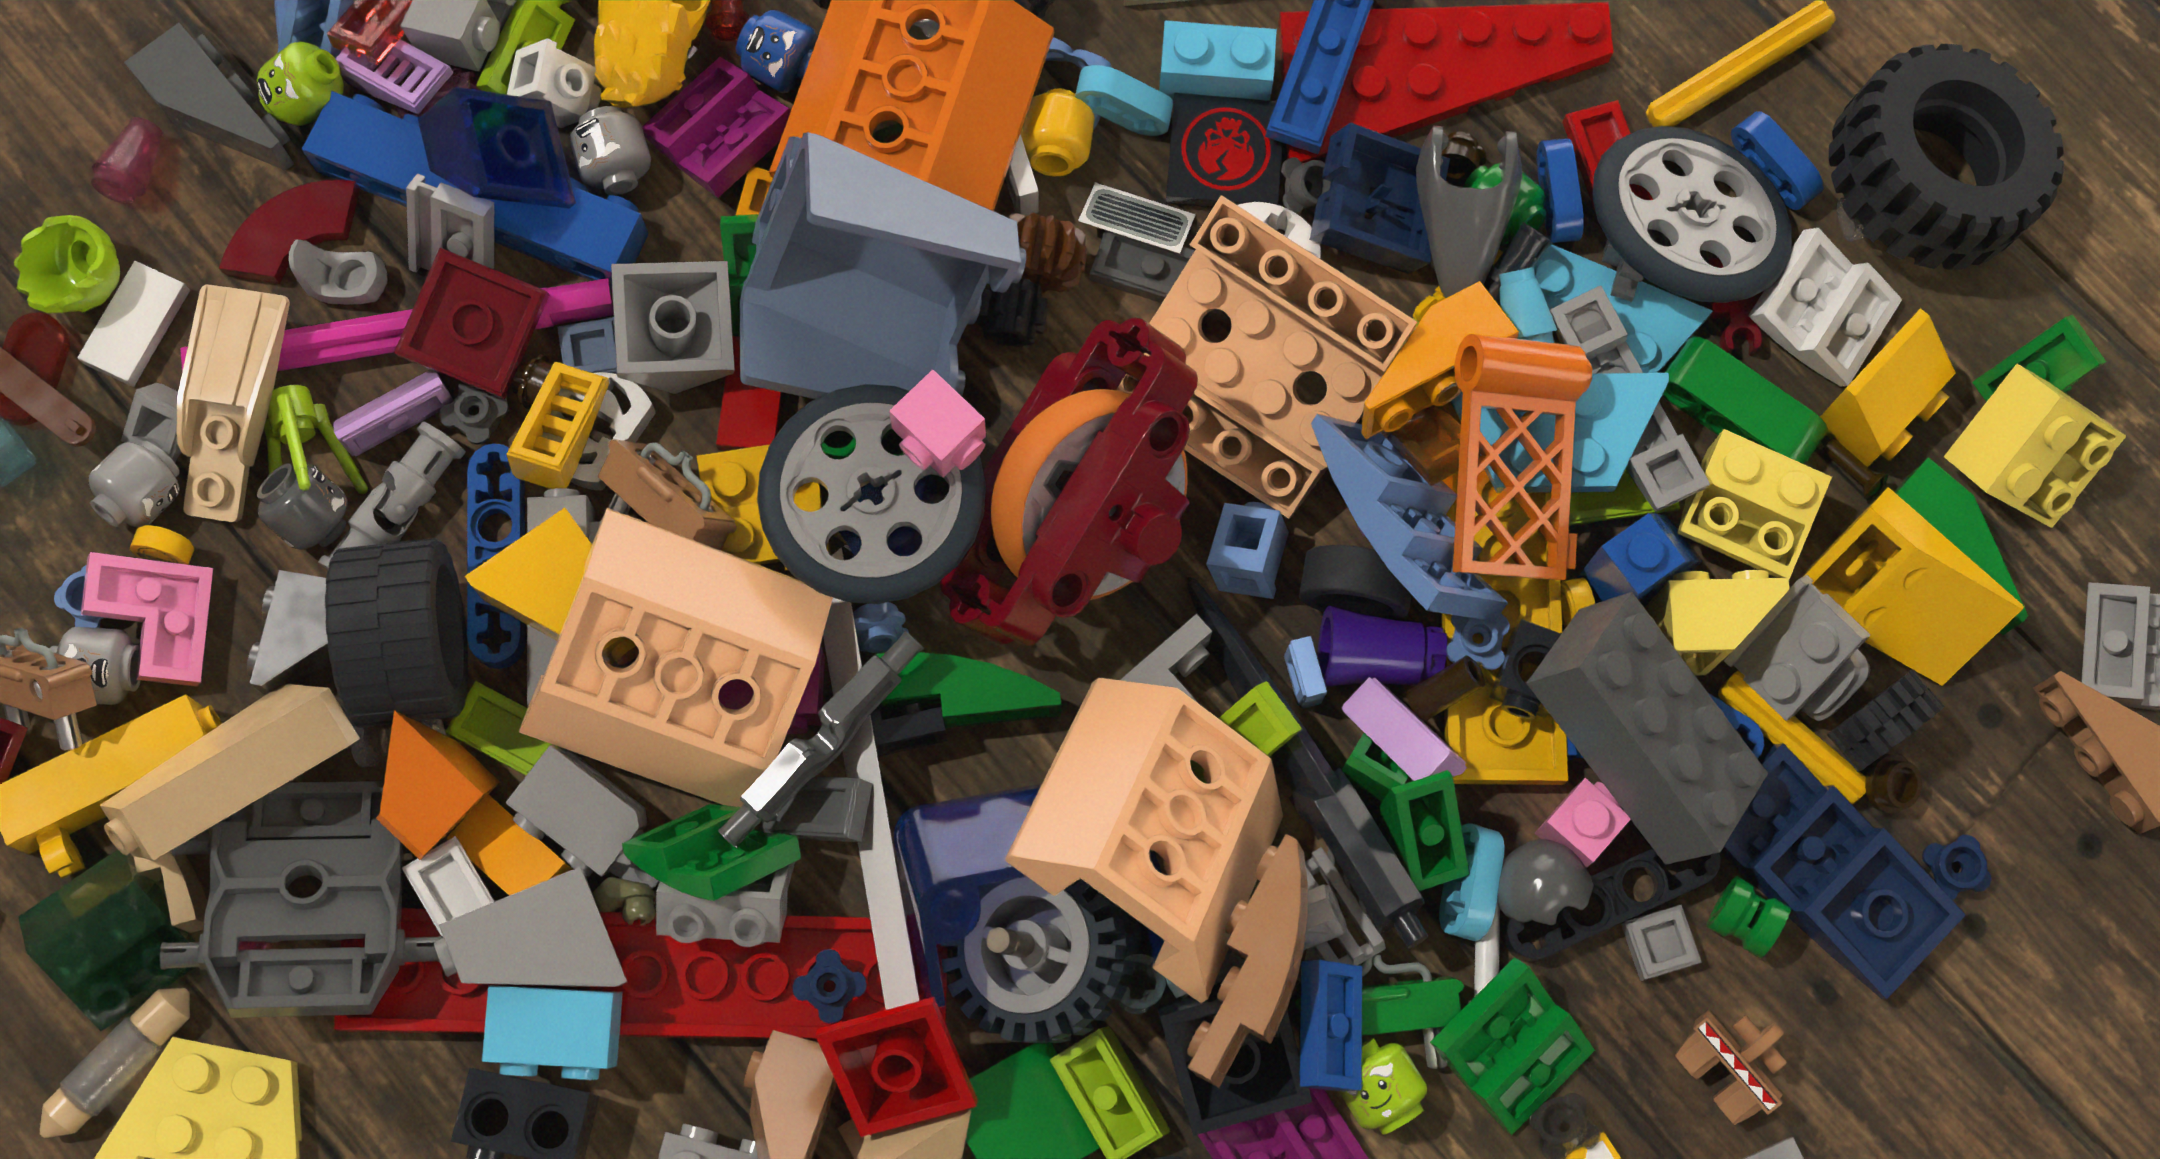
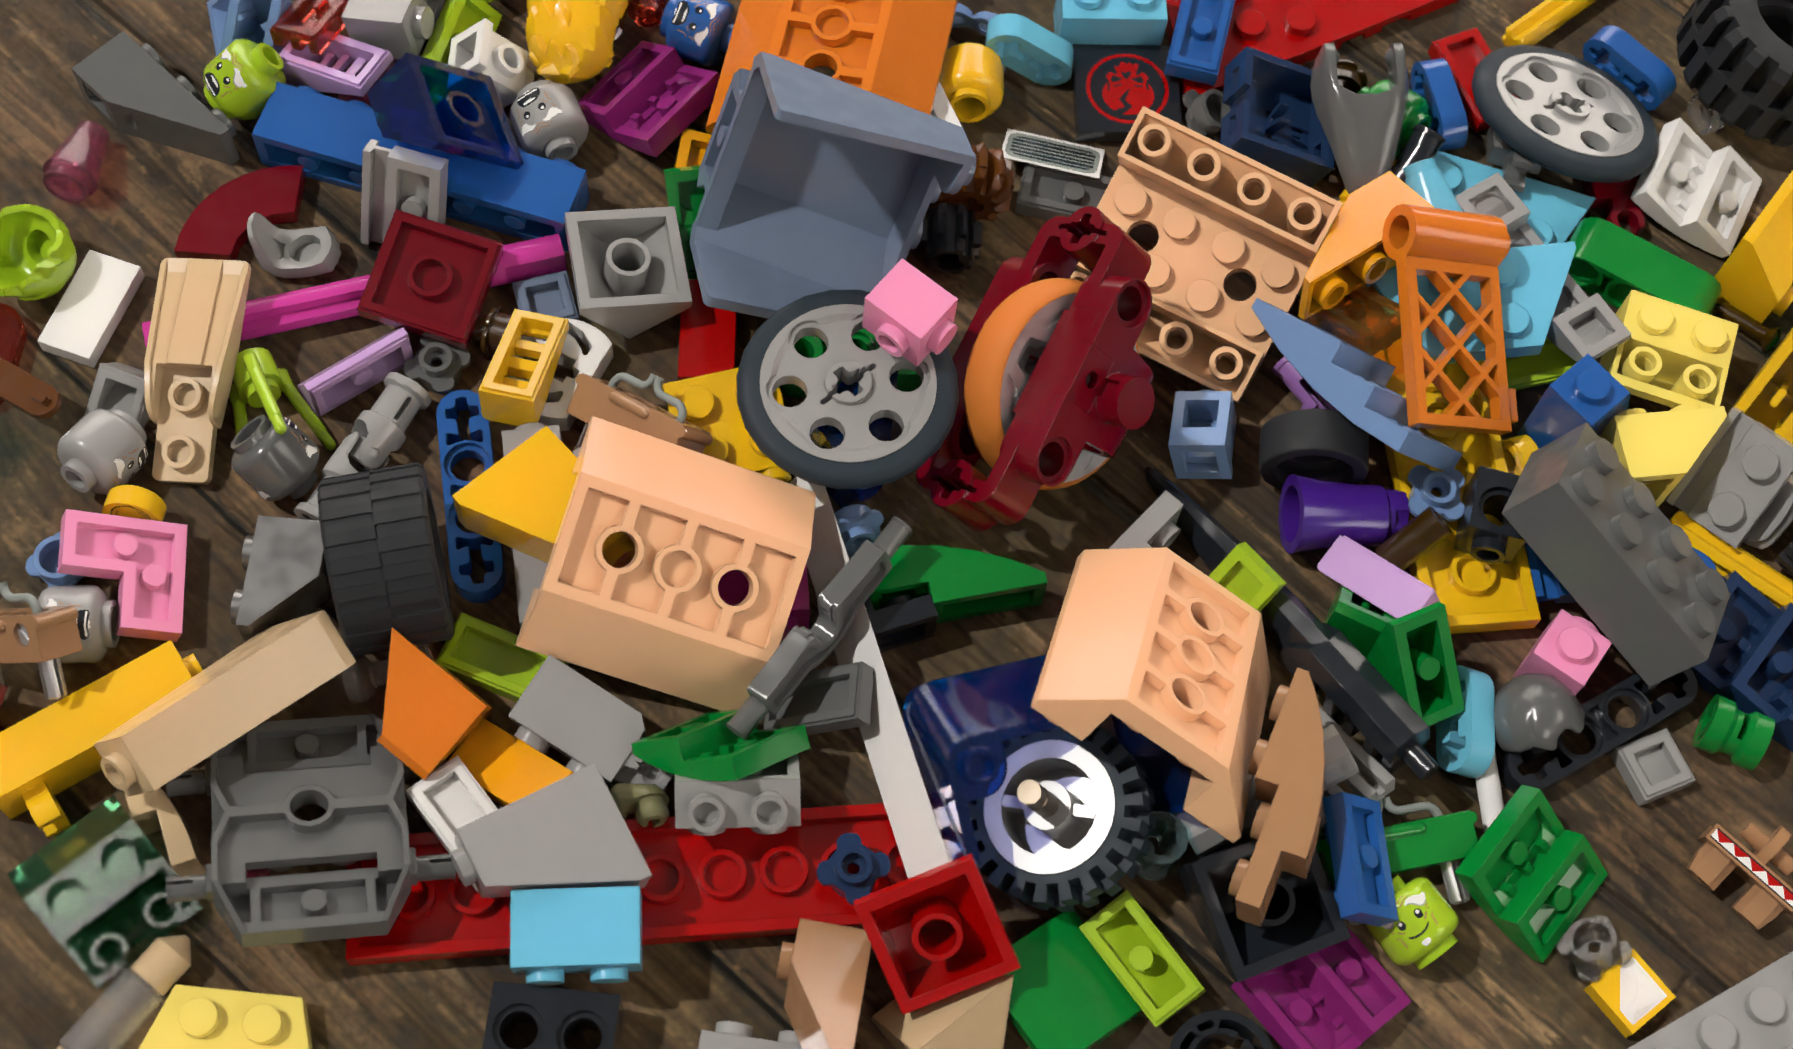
camera: 10 degrees left, 10 degrees down
light blue tile [1284,636,1327,709] -> none

